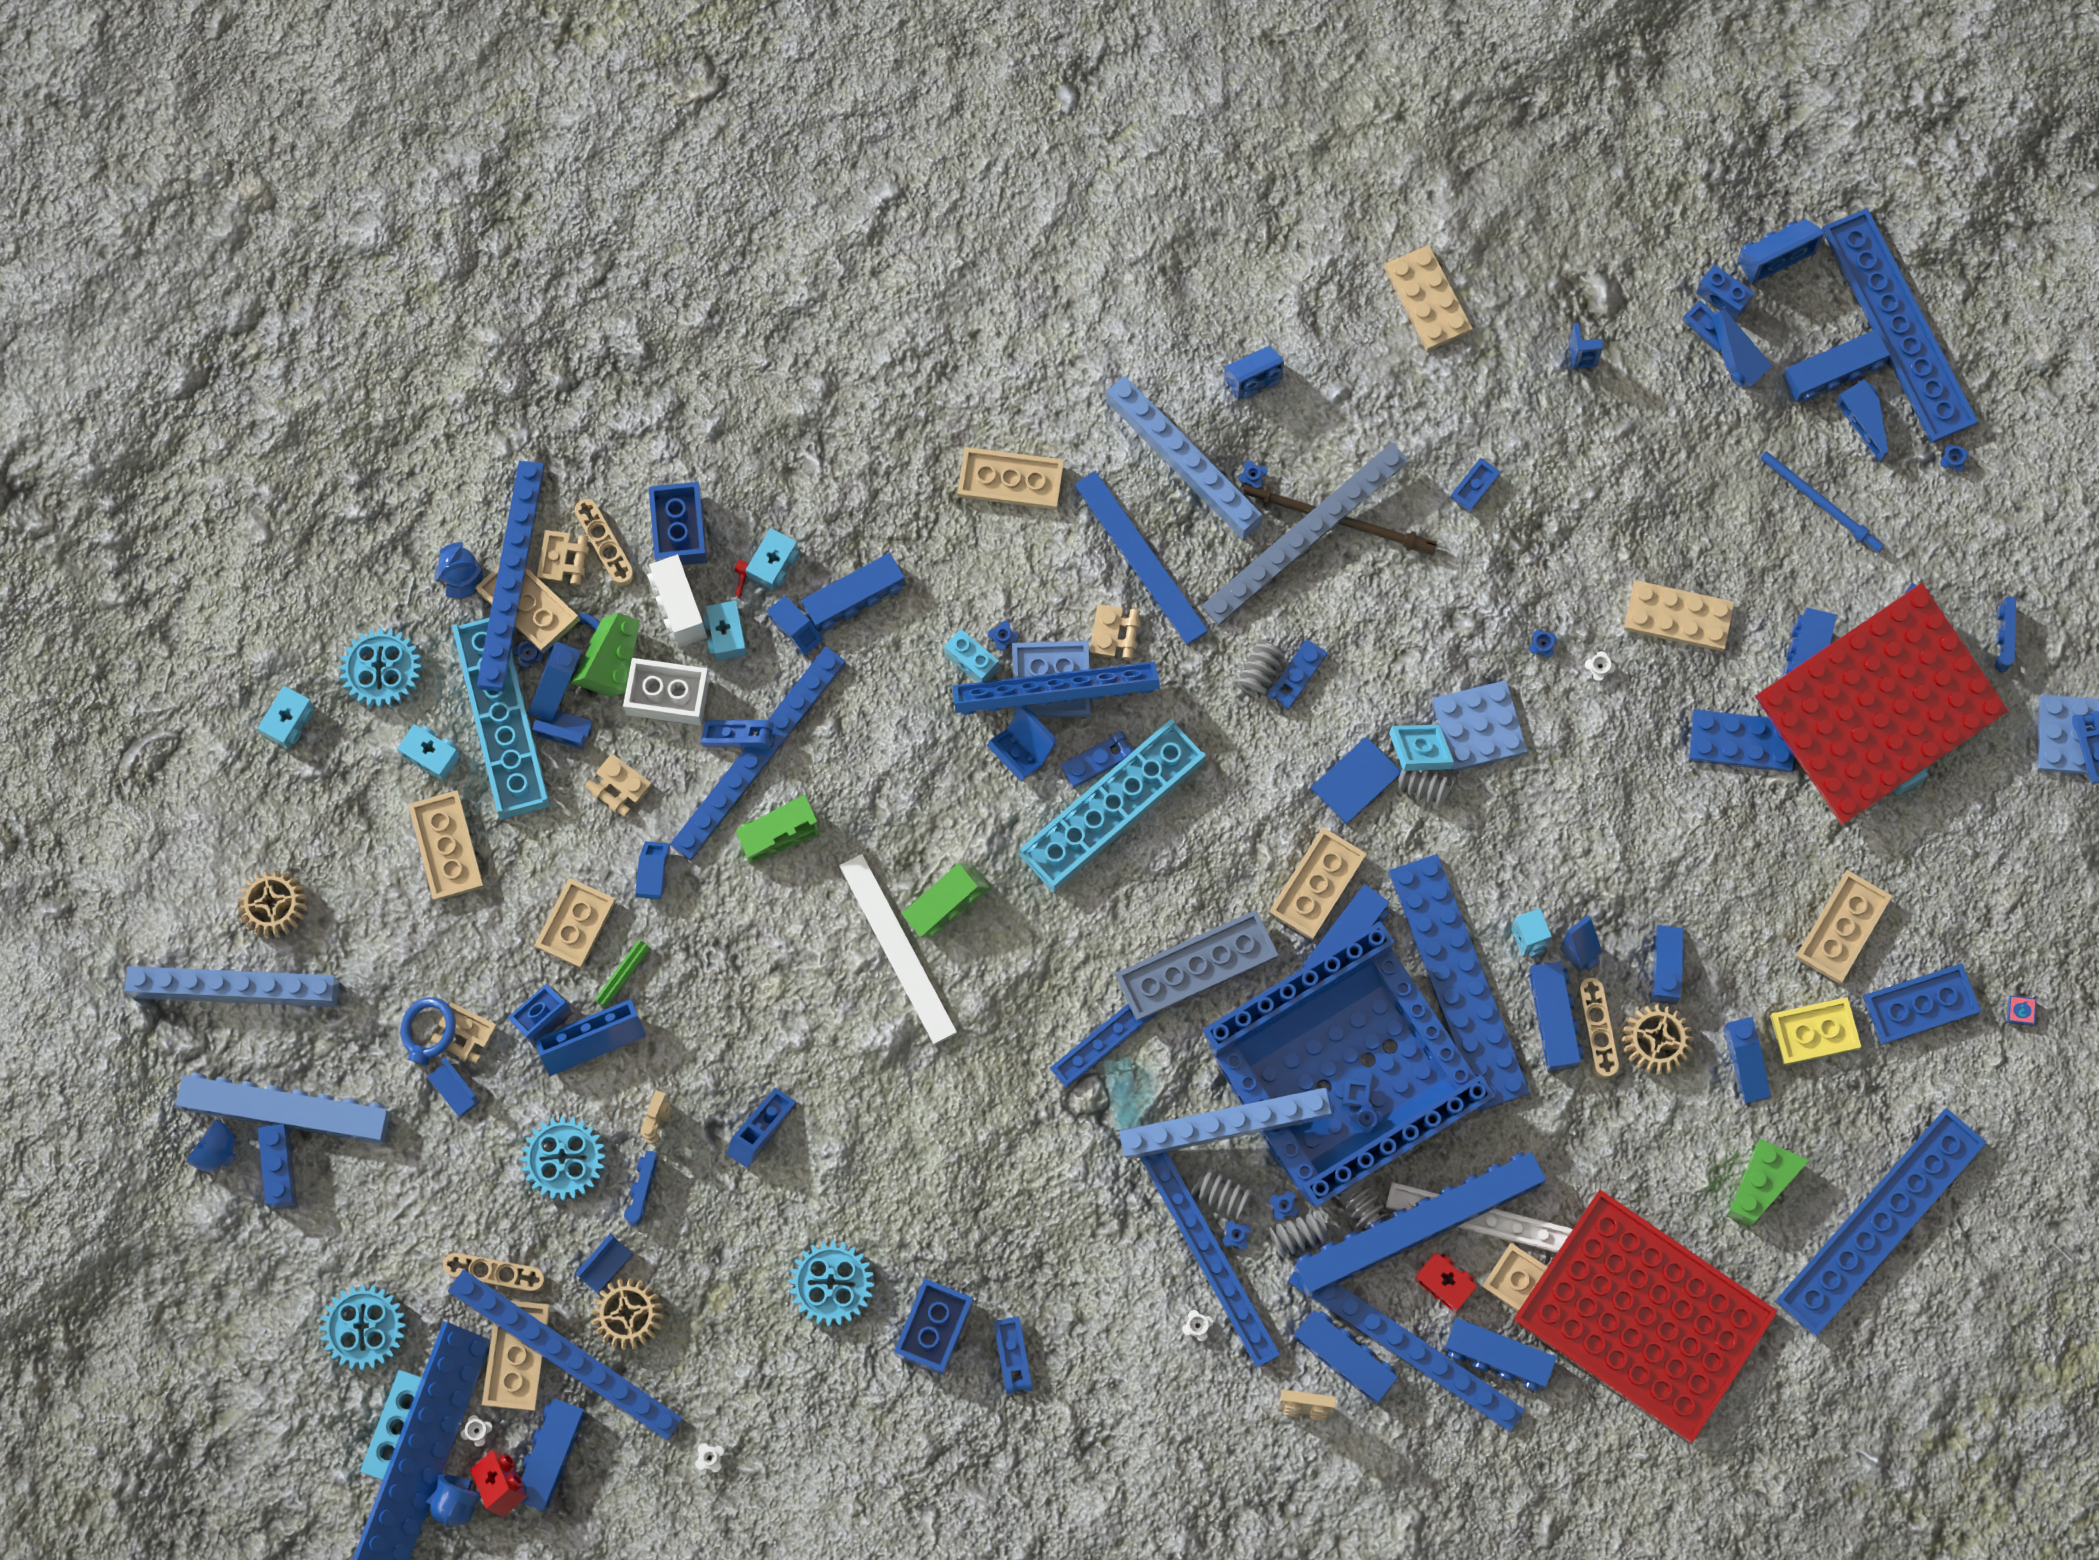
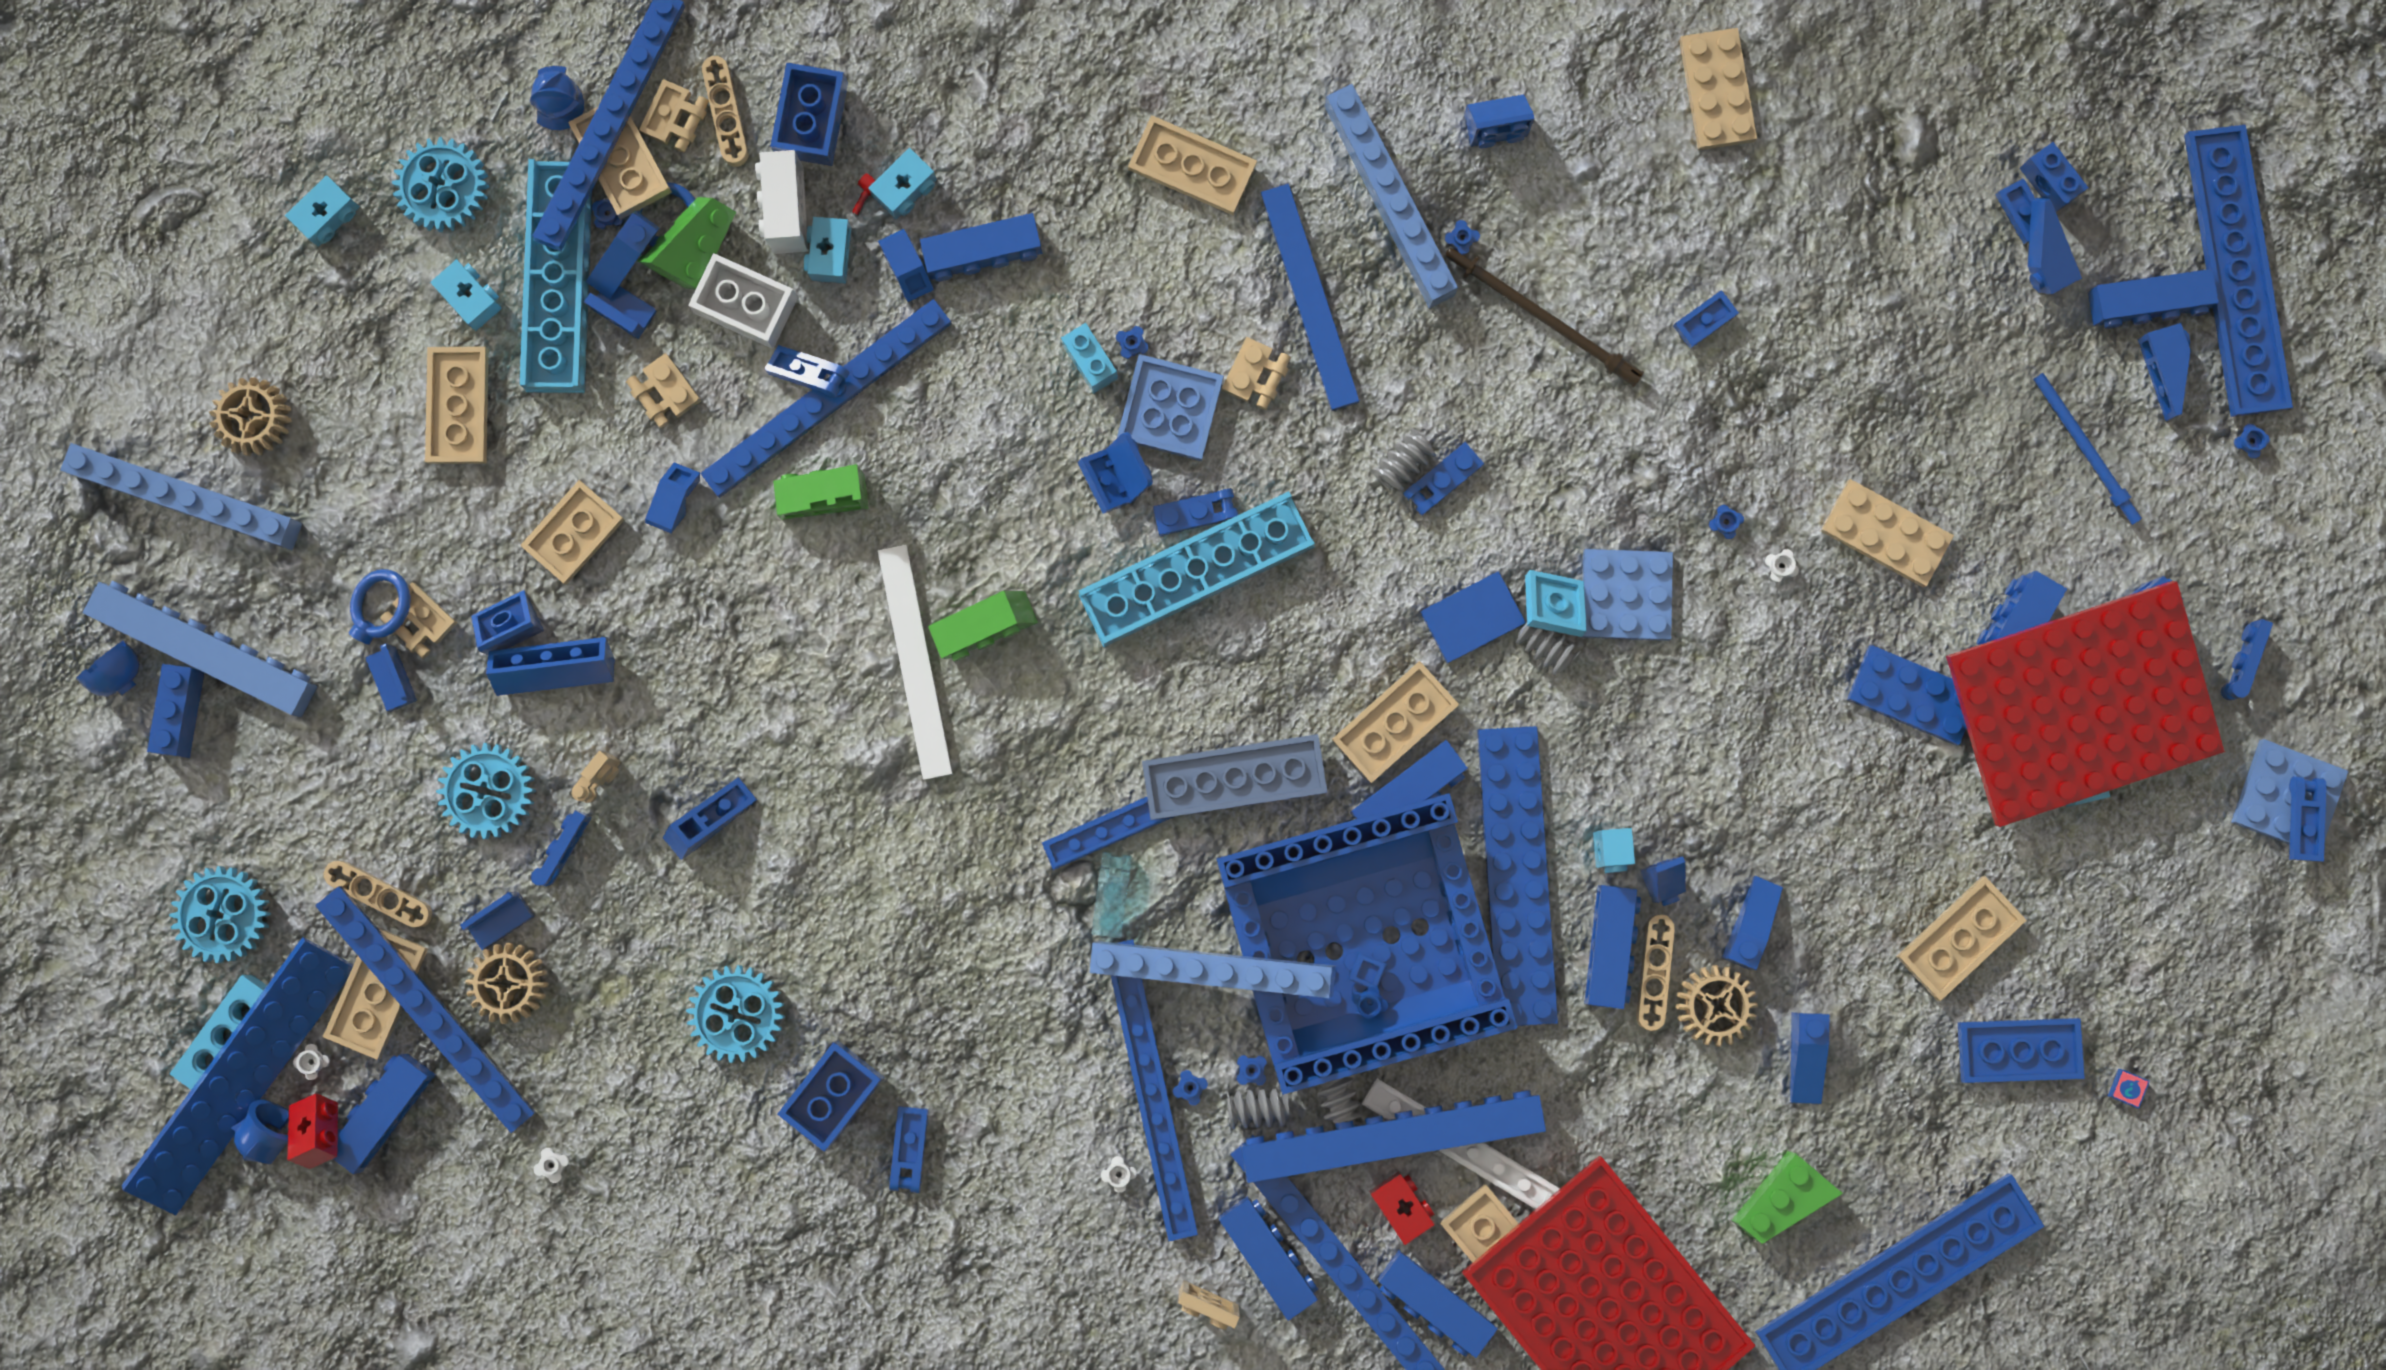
camera: 15 degrees right, 10 degrees up
bright green axle [595,940,650,1008] -> none
blue plate [952,661,1160,715] -> none
light grey piece [1191,1168,1250,1221] -> none
sand blue plate [1202,442,1409,626] -> none
blue panel [1569,323,1603,369] -> none
blue slope [1737,219,1824,284] -> none
light yellow plate [1770,997,1861,1066] -> none

